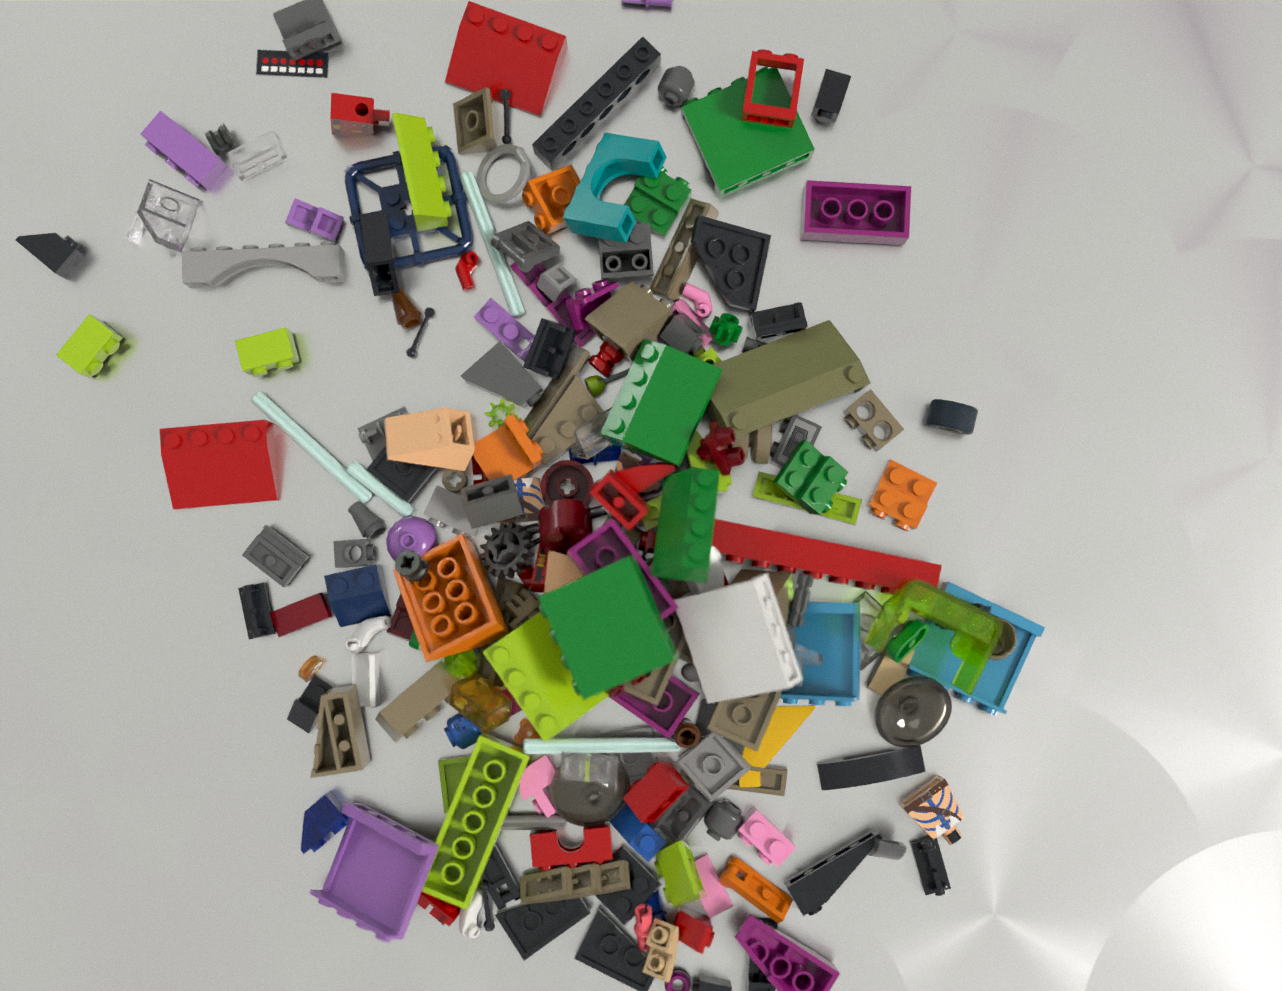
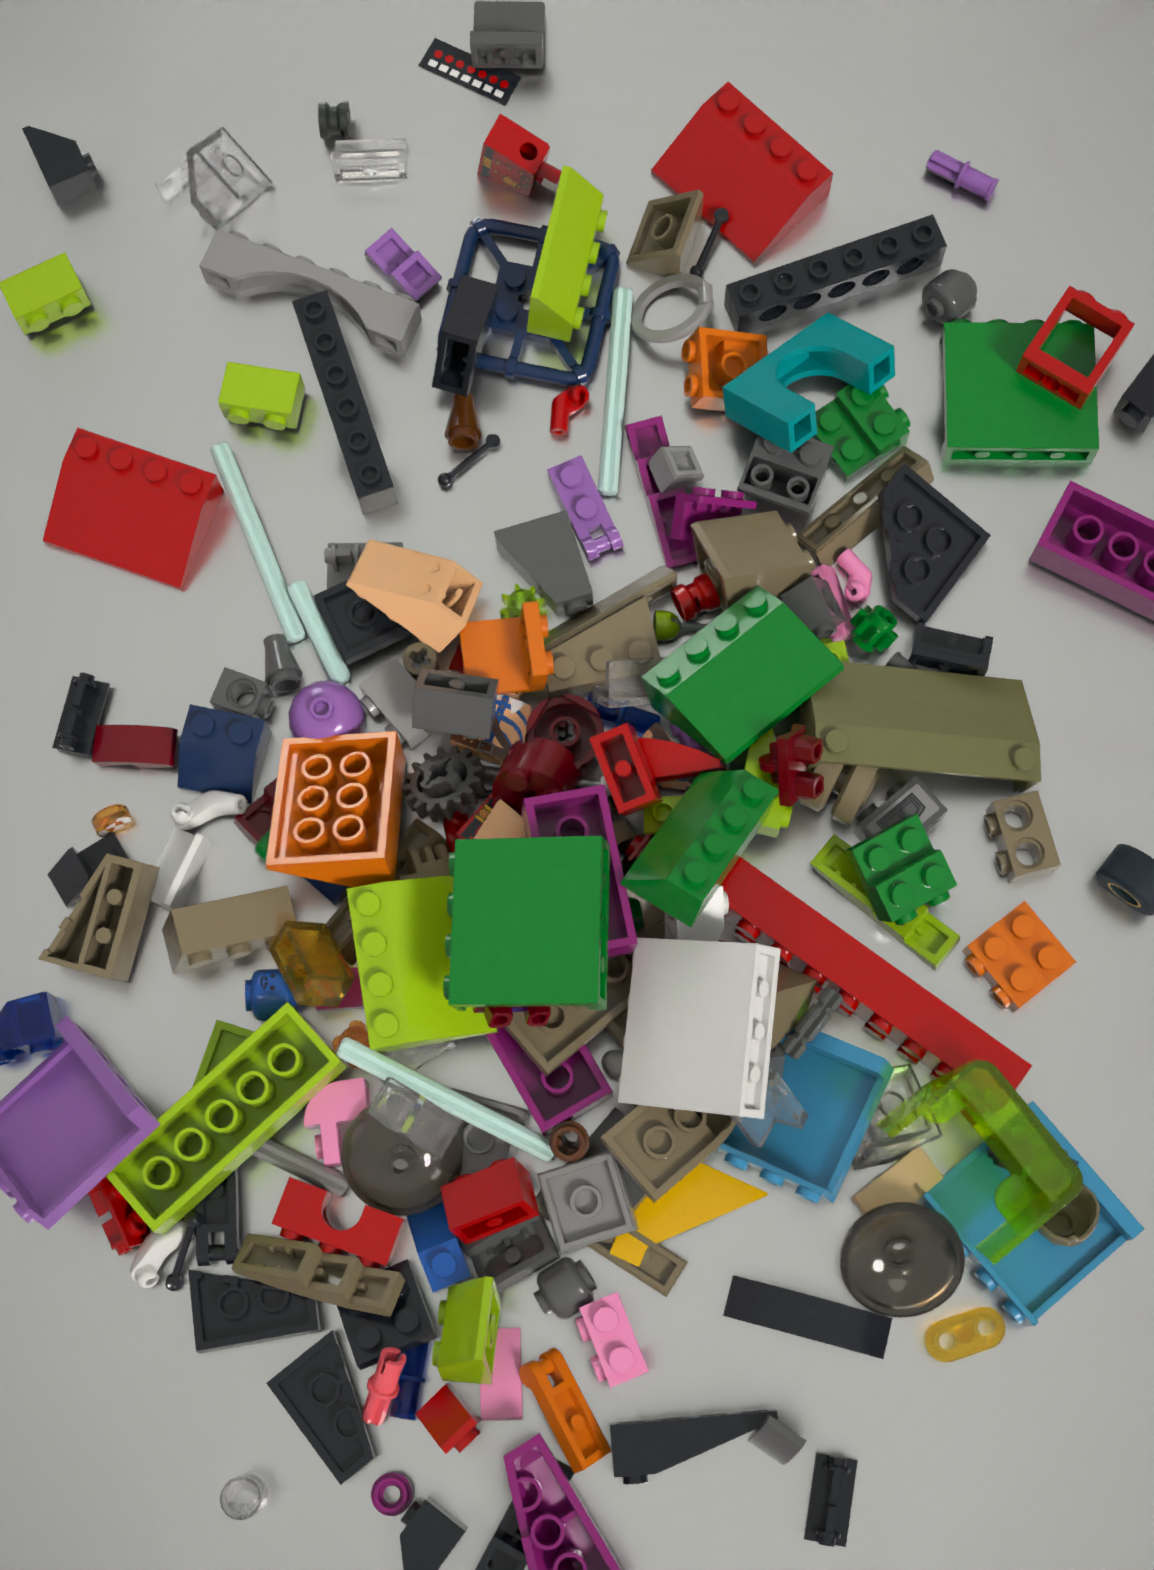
camera: 35 degrees right, 10 degrees down
medium lavender brick [140,110,227,190] -> none
dark grey plate [242,525,309,587] -> none
pearl dark grey wheel [395,550,429,582] -> none
clear neon green gear [444,649,478,679] -> none
dark grey plate [491,221,560,273] -> none
black hinge [523,318,577,380] -> none
tan slope [642,918,679,982] -> none
green plate [886,618,929,663] -> none
torso [899,776,964,845] -> none
none -> black brick [292,290,398,515]
none -> clear yellow plate [923,1307,1006,1362]

